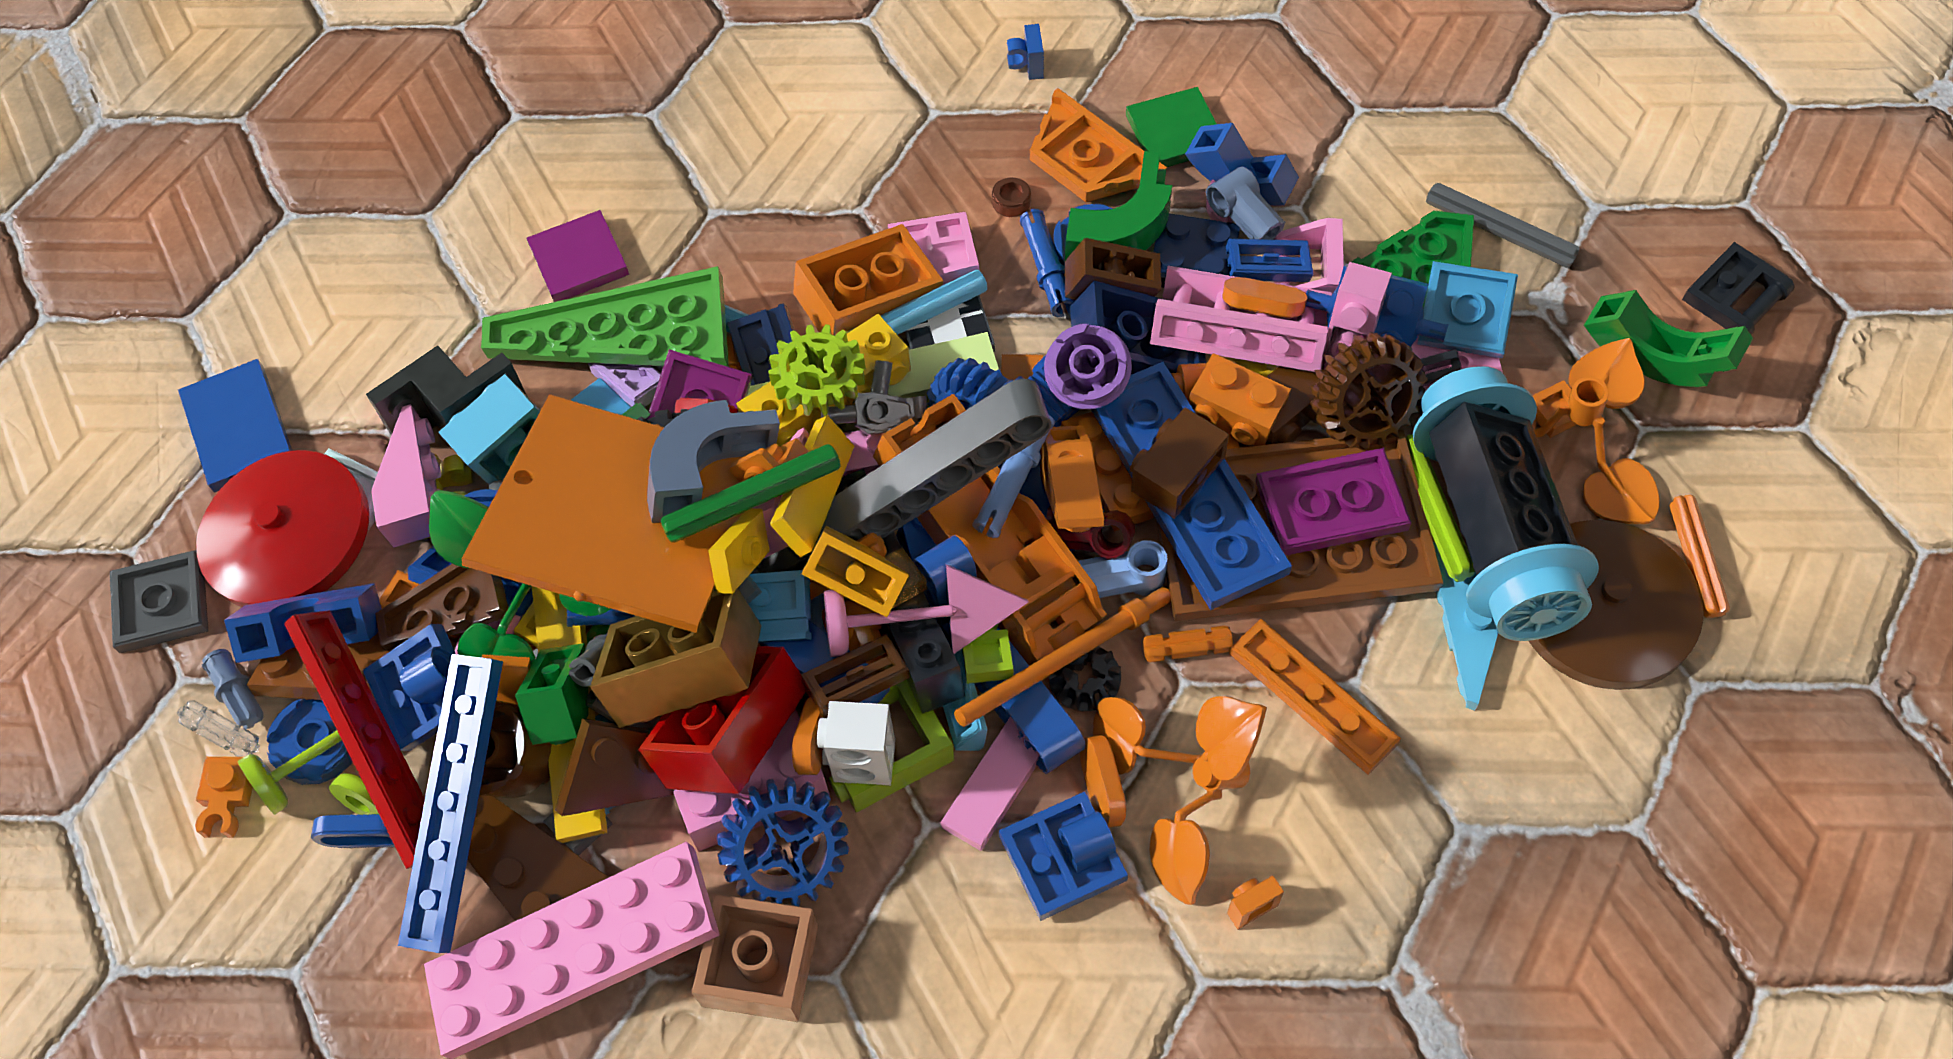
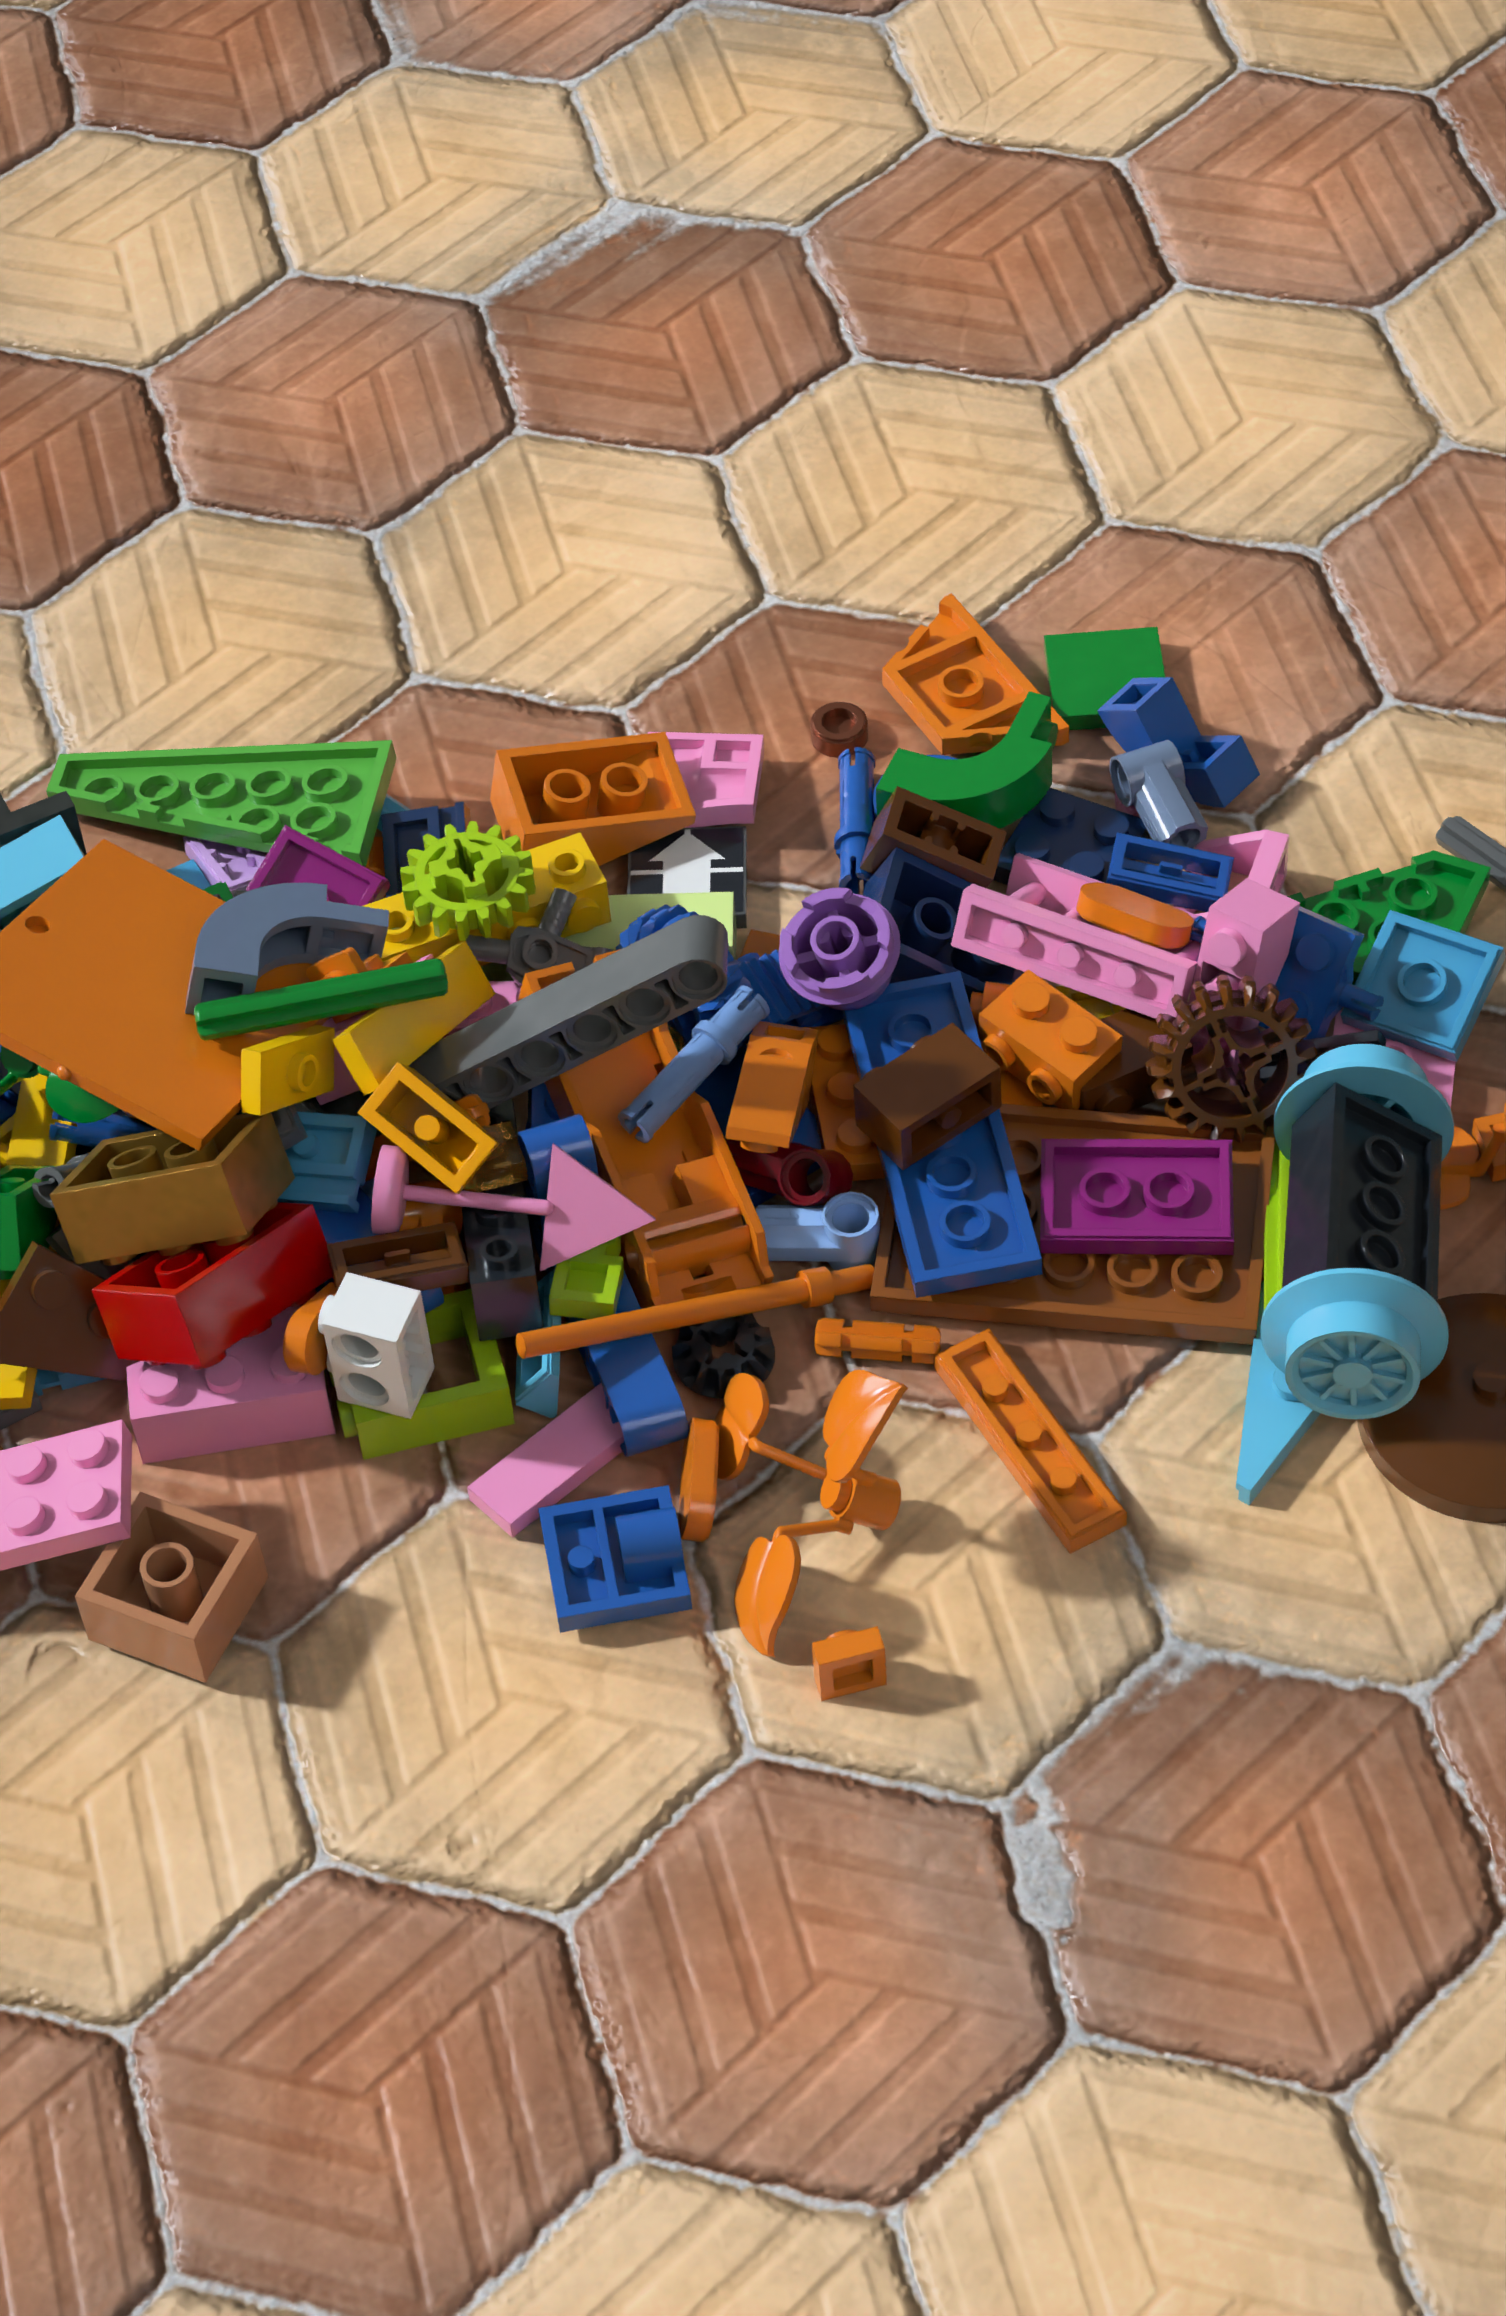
camera: 15 degrees right, 10 degrees down
magenta tile [526,210,630,302] -> none
blue gear [717,777,849,907] -> none
medium azure axle [846,270,987,335] -> none
blue tile [1007,24,1044,80] -> none

